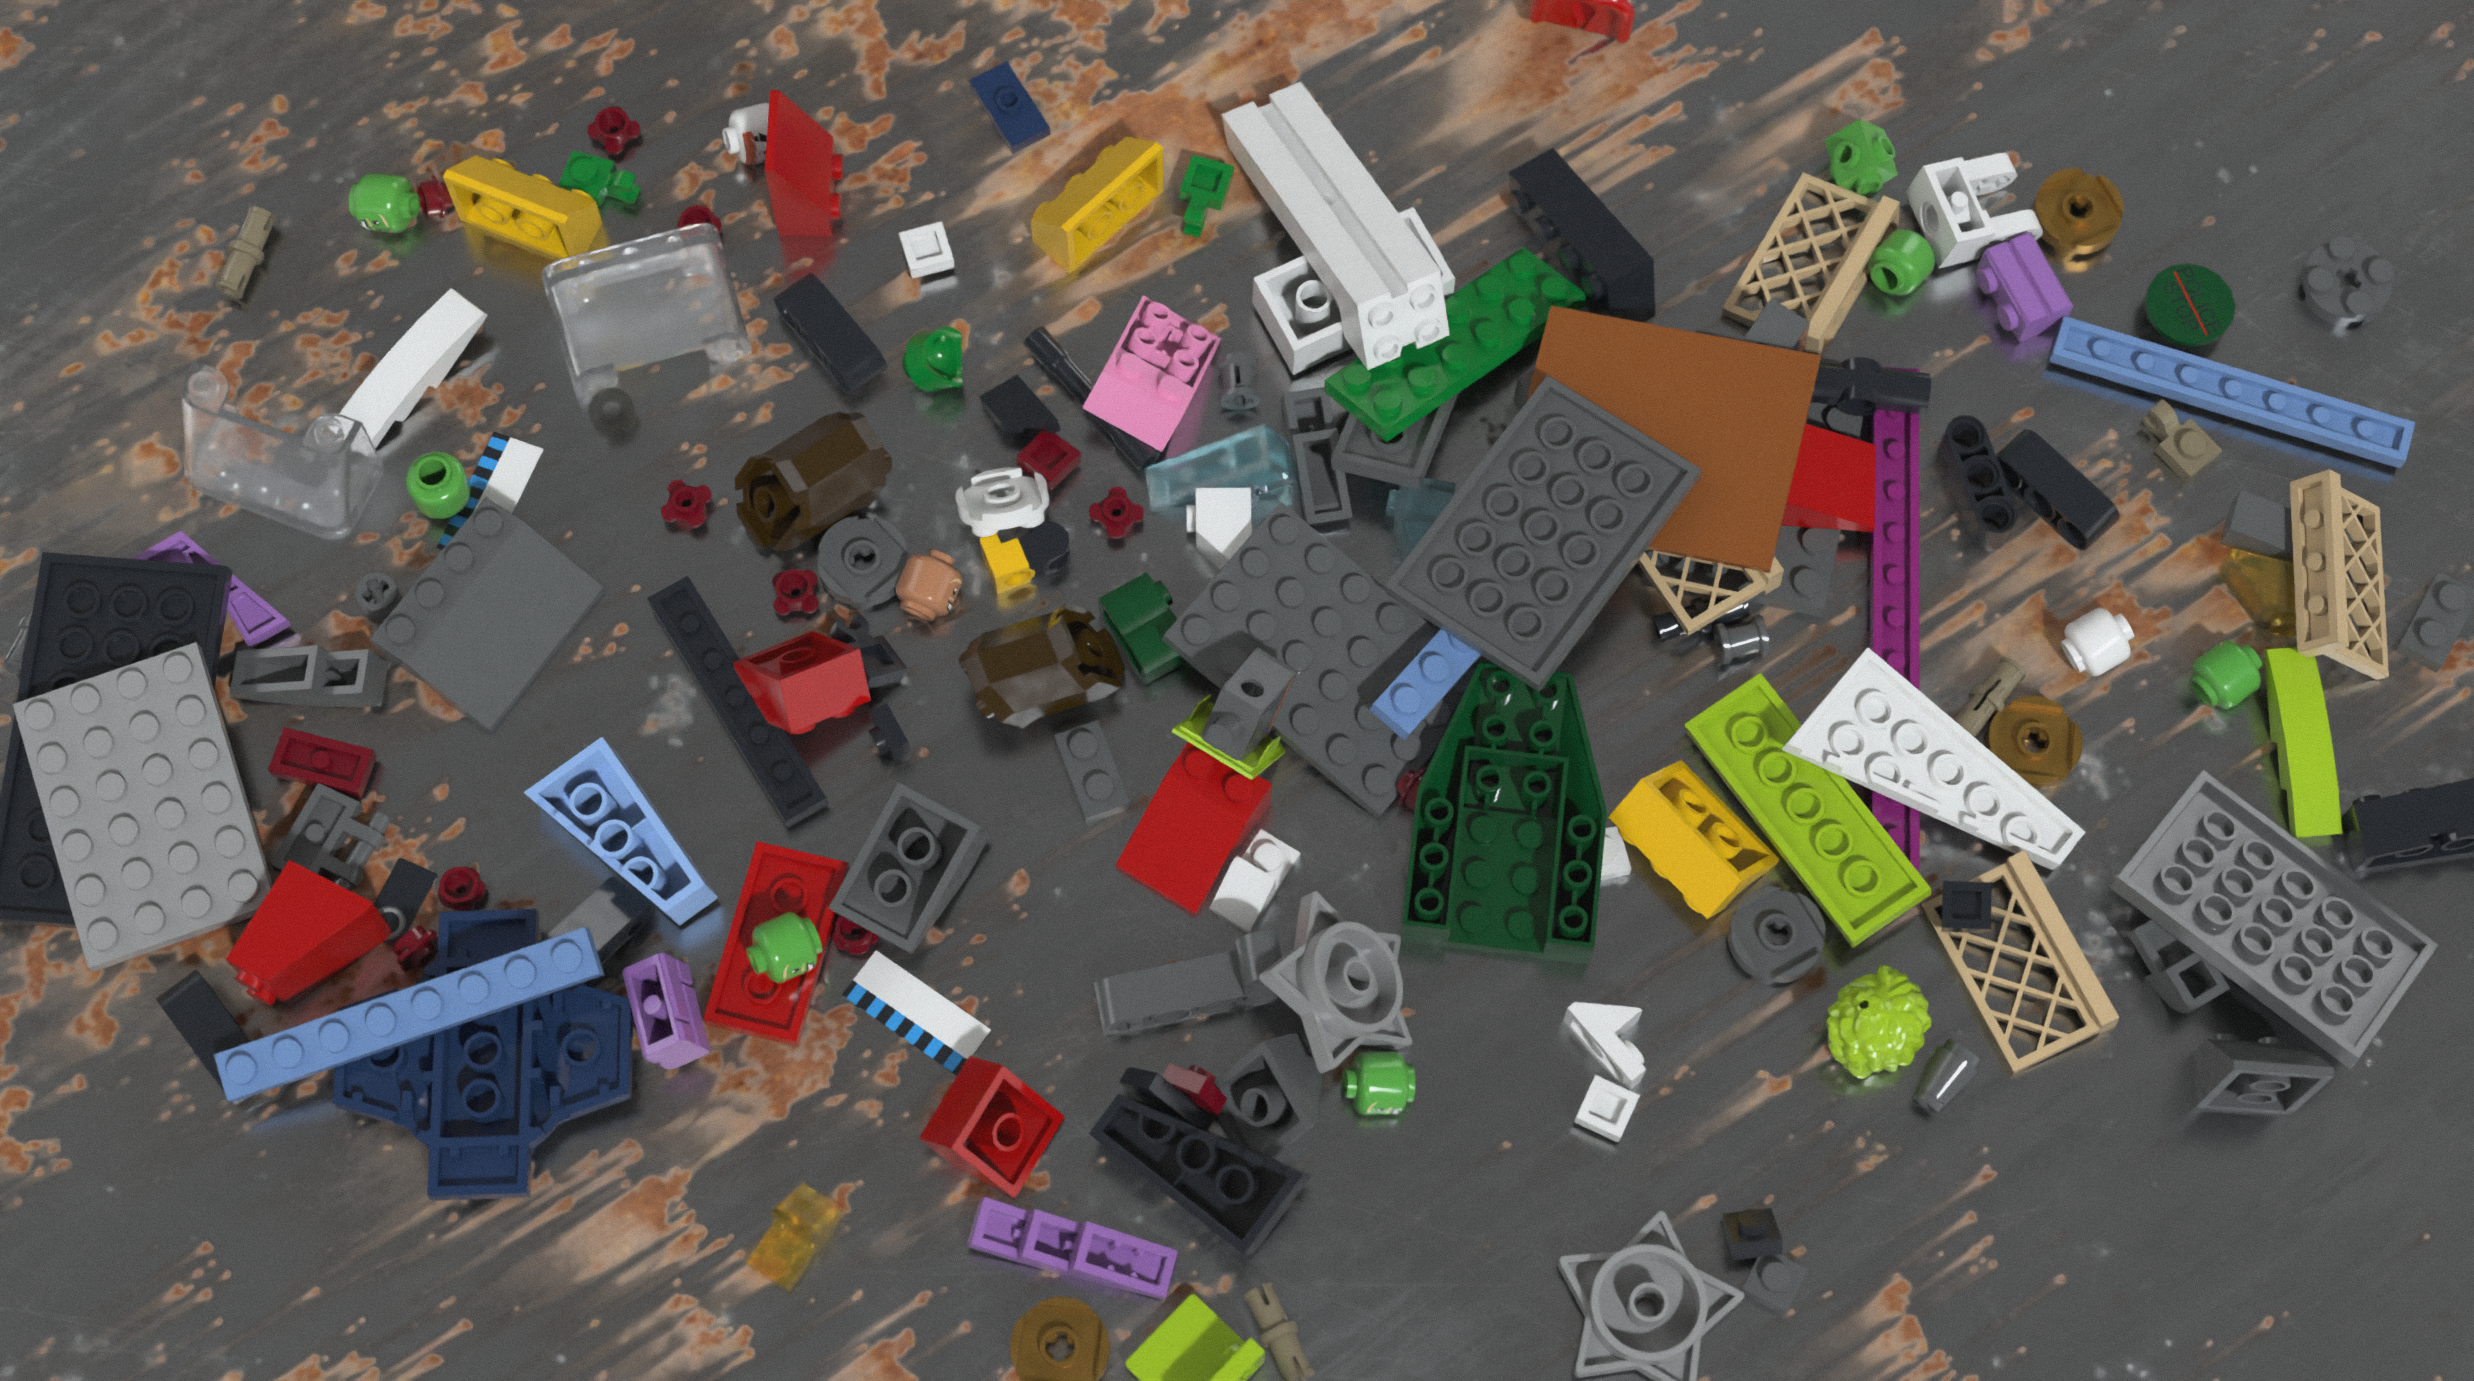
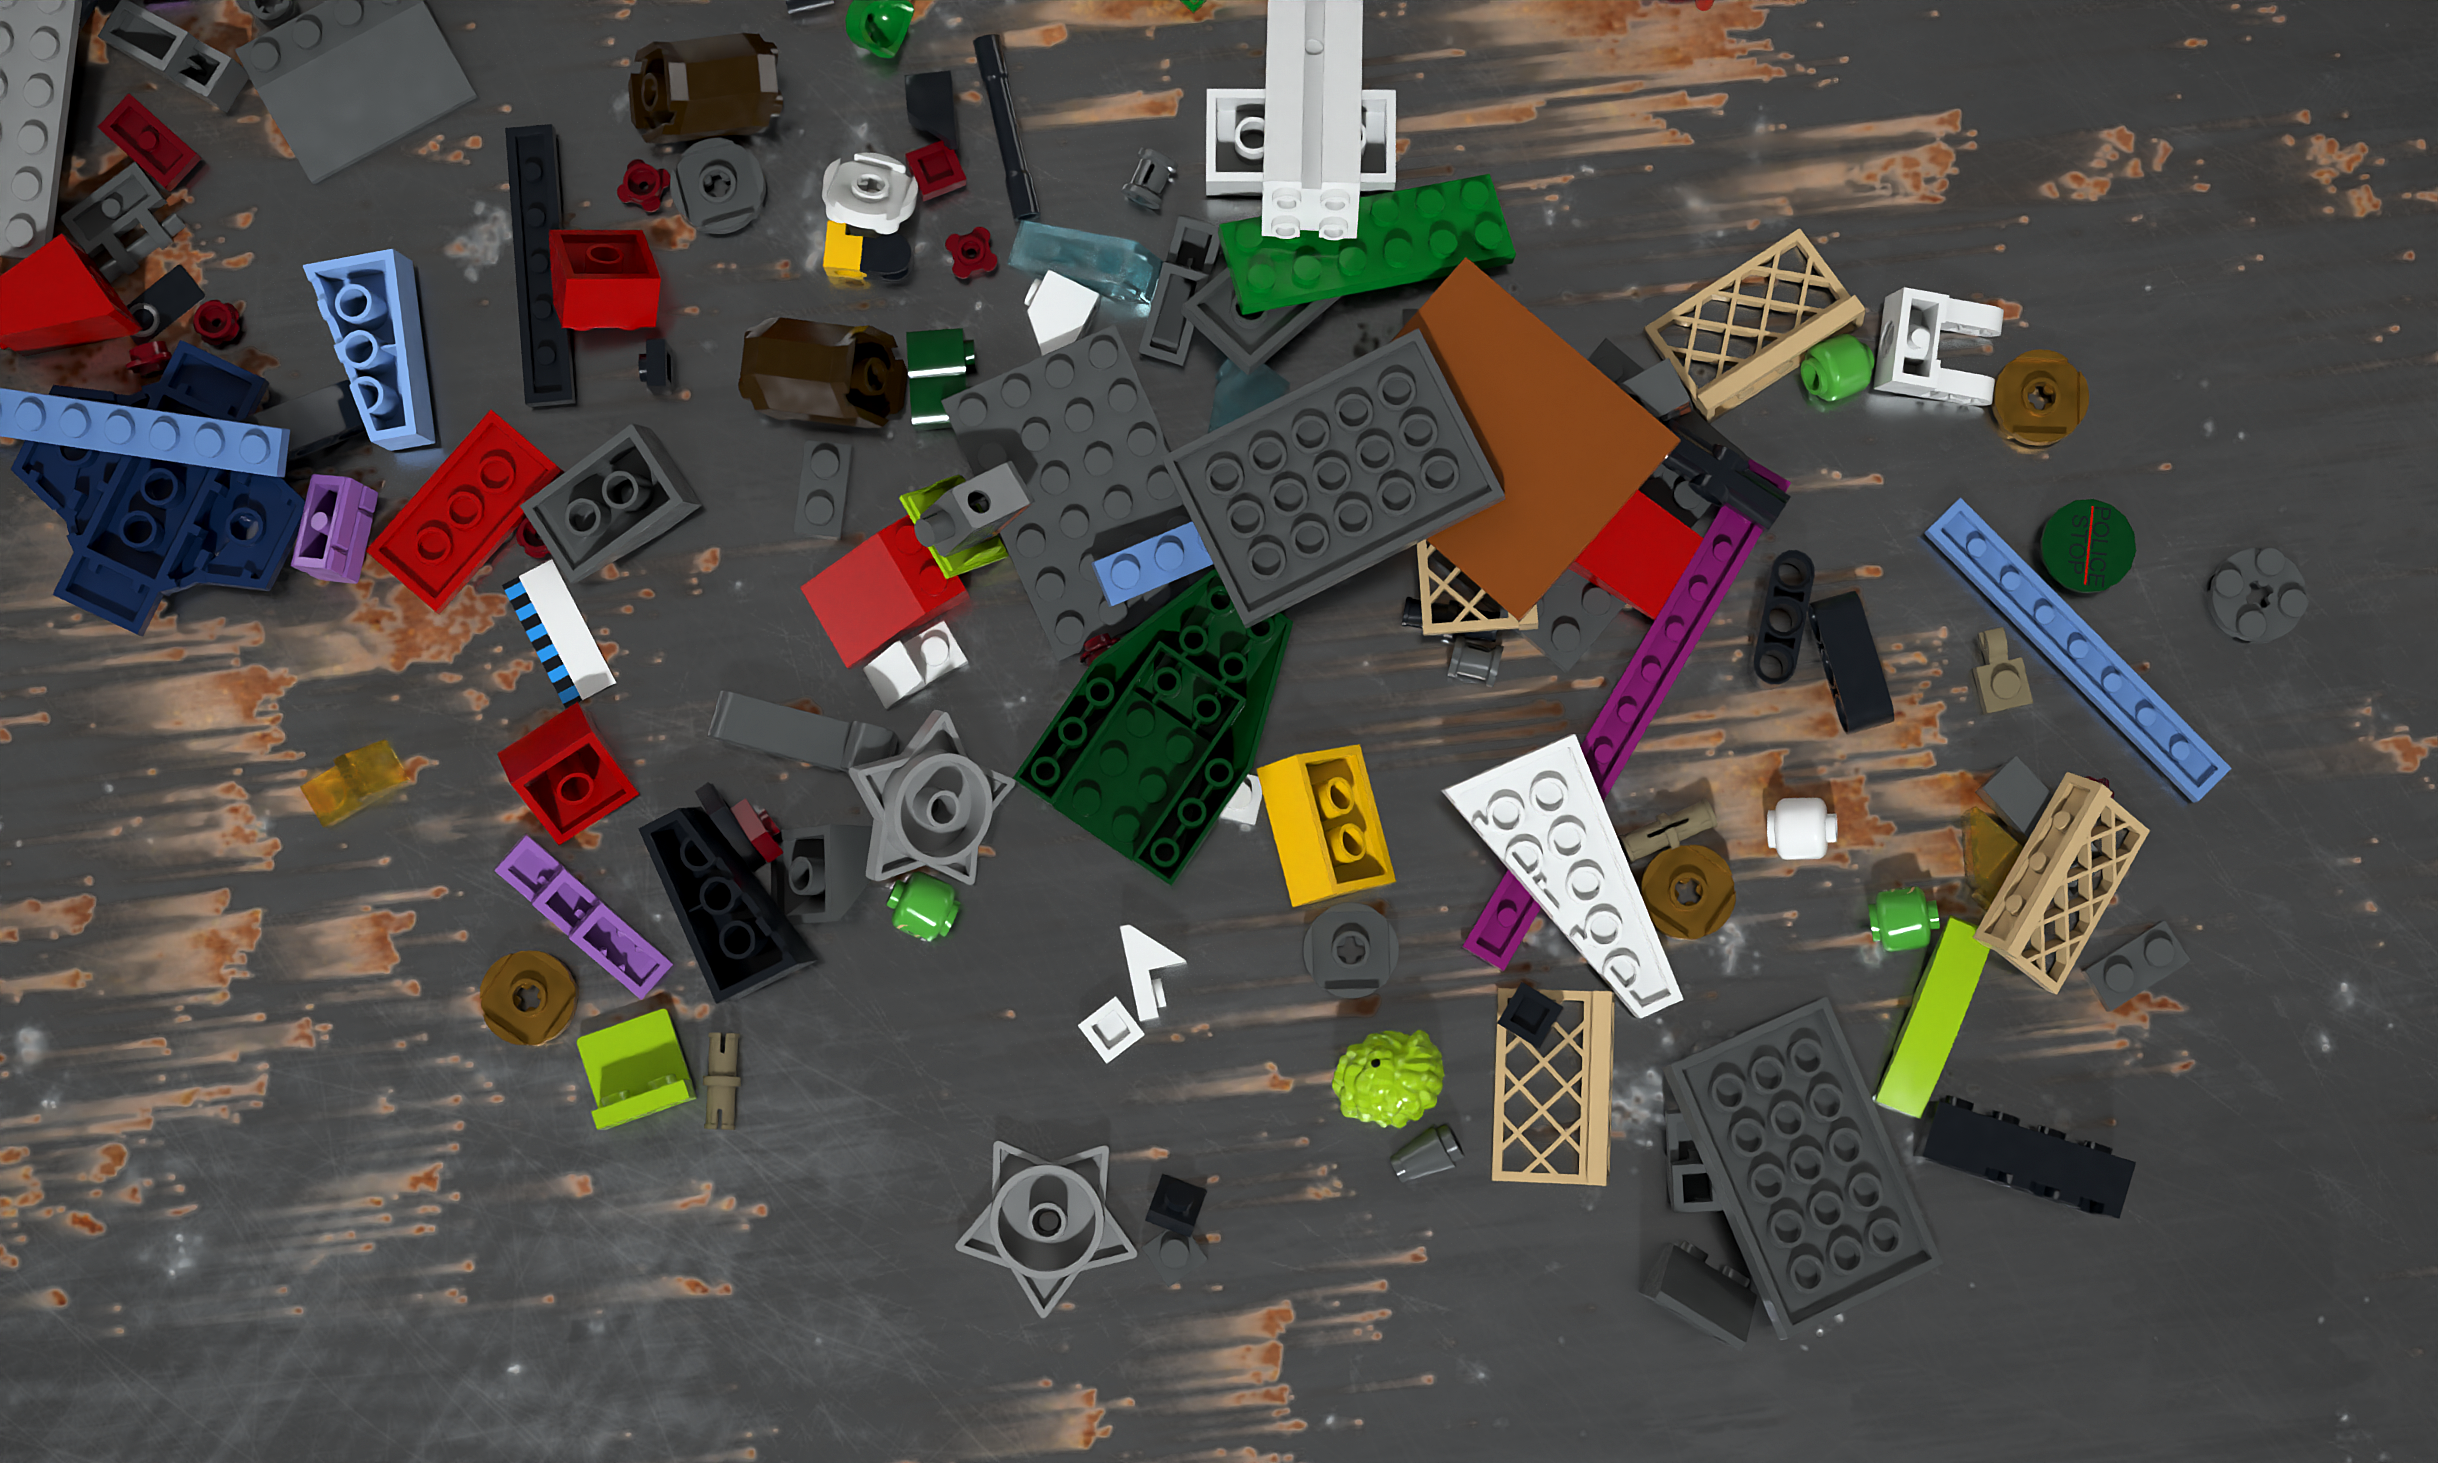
camera: 30 degrees right, 15 degrees up
dark red plate [661,480,712,528] -> none
bright green head [746,912,823,983] -> none
black plate [830,614,907,689] -> none
nougat head [895,549,963,621] -> none
bright pink slope [1082,295,1221,452] -> none
black wedge [1507,148,1656,323] -> none
lime plate [1684,673,1931,948] -> none
bright green brick [1824,119,1898,195] -> none
medium lavender brick [1976,232,2074,342] -> none

